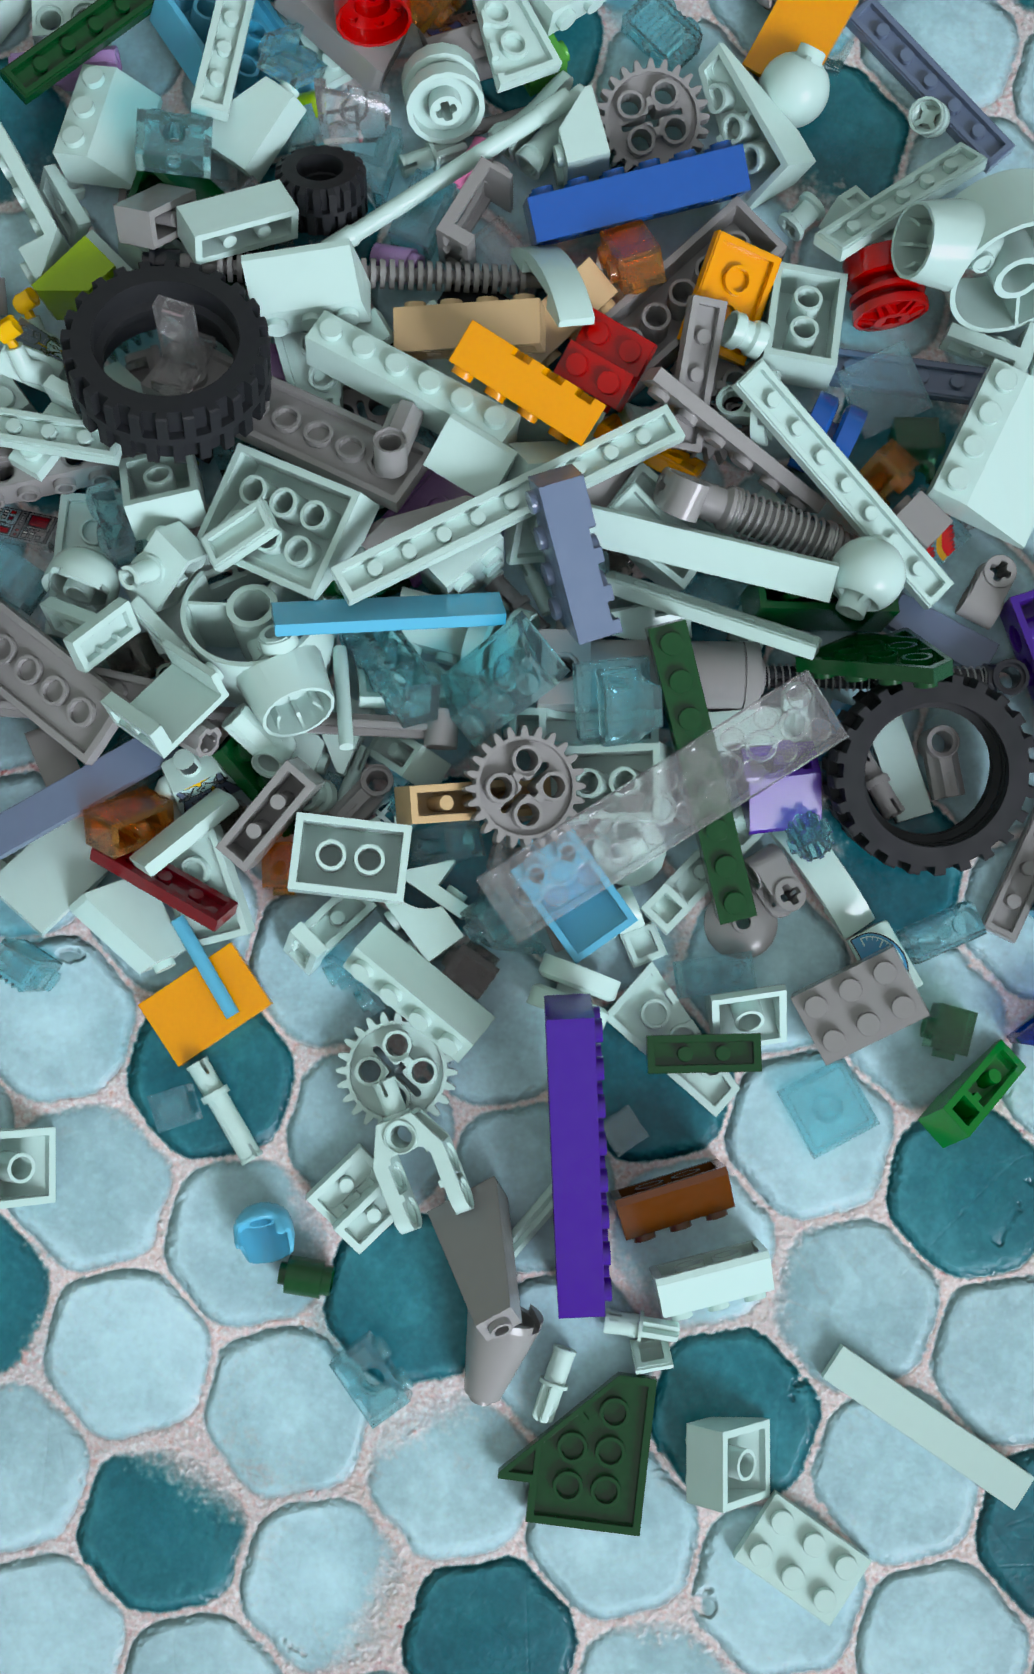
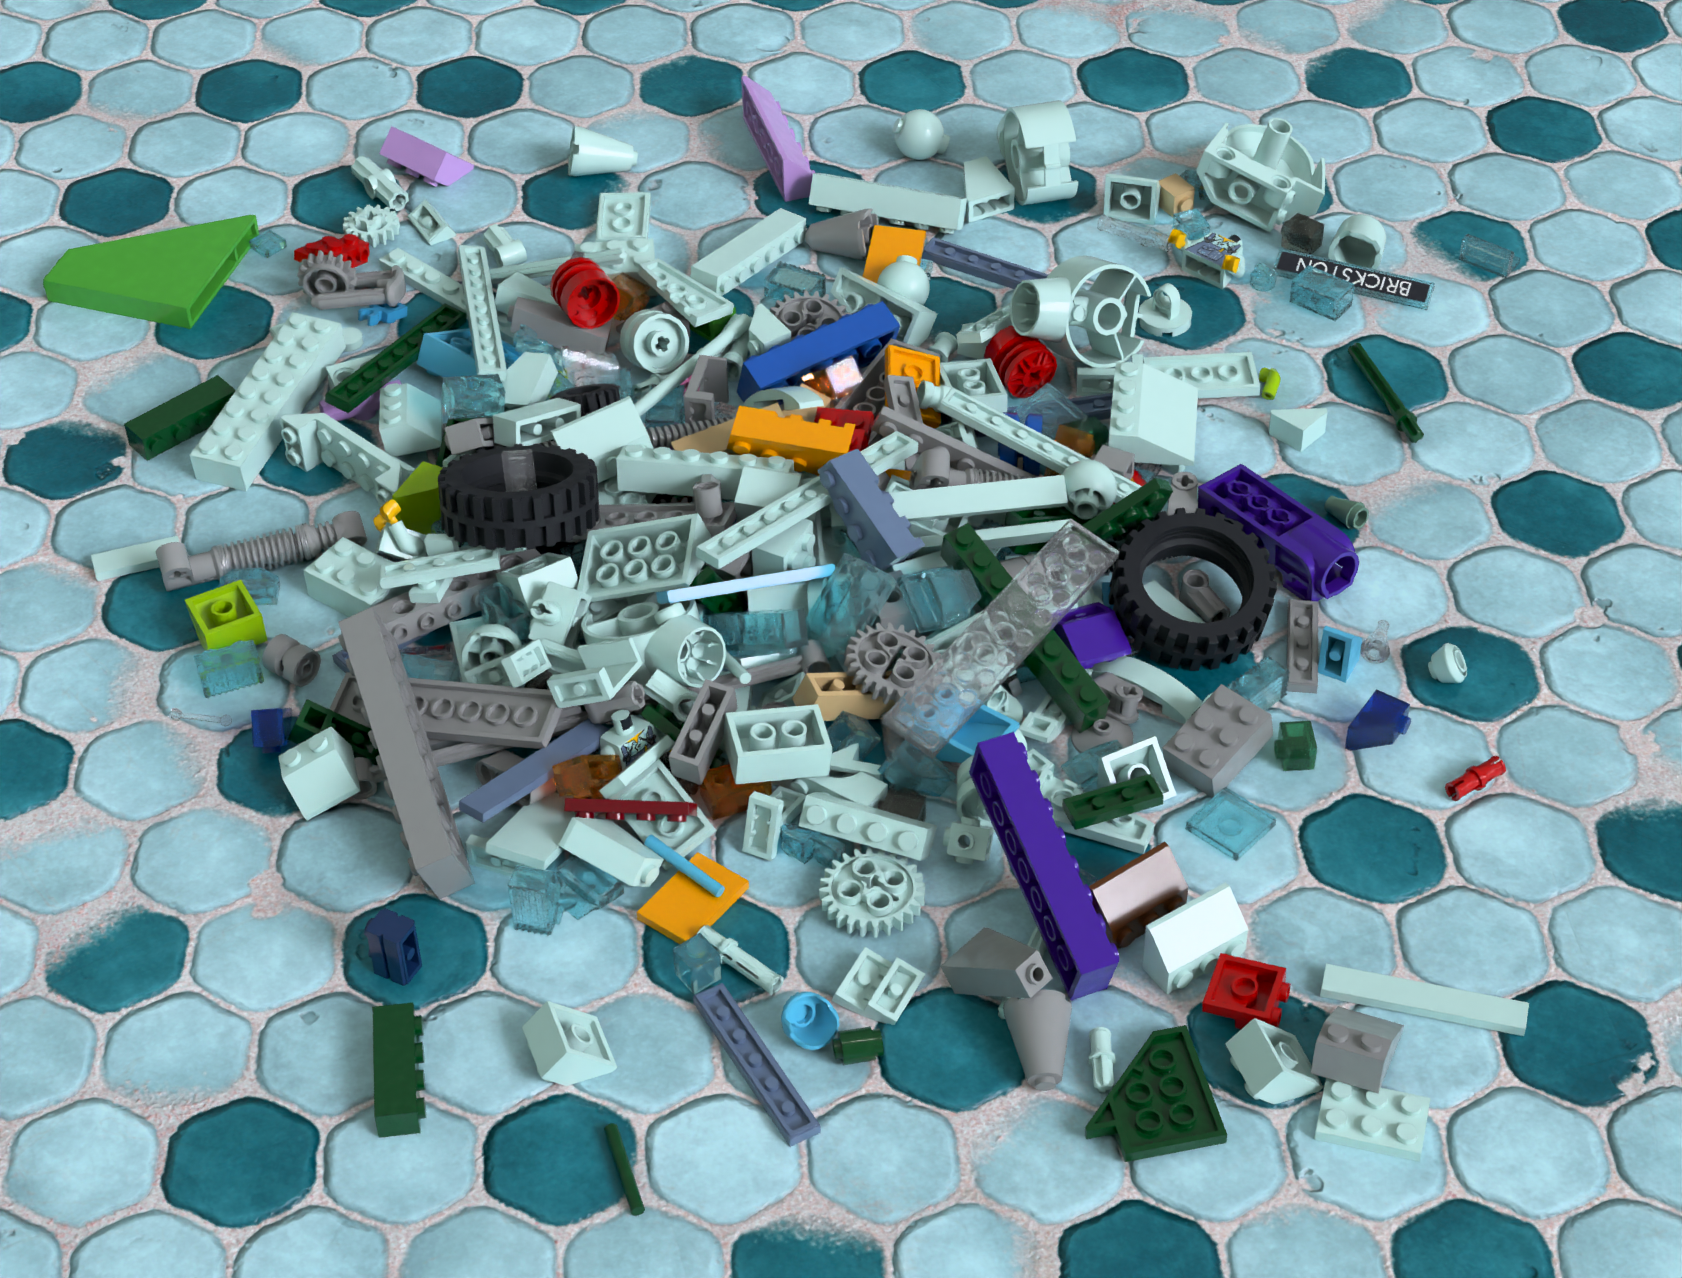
camera: 20 degrees left, 40 degrees down
light aqua tile [199,497,281,573] -> none
clear light blue brick [329,1330,414,1429] -> none
light aqua piece [372,1075,474,1235] -> none
light aqua axle [603,1308,680,1342] -> none
light aqua slope [630,1338,674,1375] -> none
clear light blue gear [785,811,834,862] -> none
light aqua wheel [908,96,950,138] -> none
green slope [917,1039,1026,1148] -> none
none -> clear light blue slope [555,855,624,920]
none -> dark green bar [604,1123,645,1216]
none -> sand blue tile [693,983,821,1147]
none -> light aqua brick [943,816,994,864]
none -> red plate [1202,953,1291,1029]
none -> light grey slope [1311,1006,1404,1093]

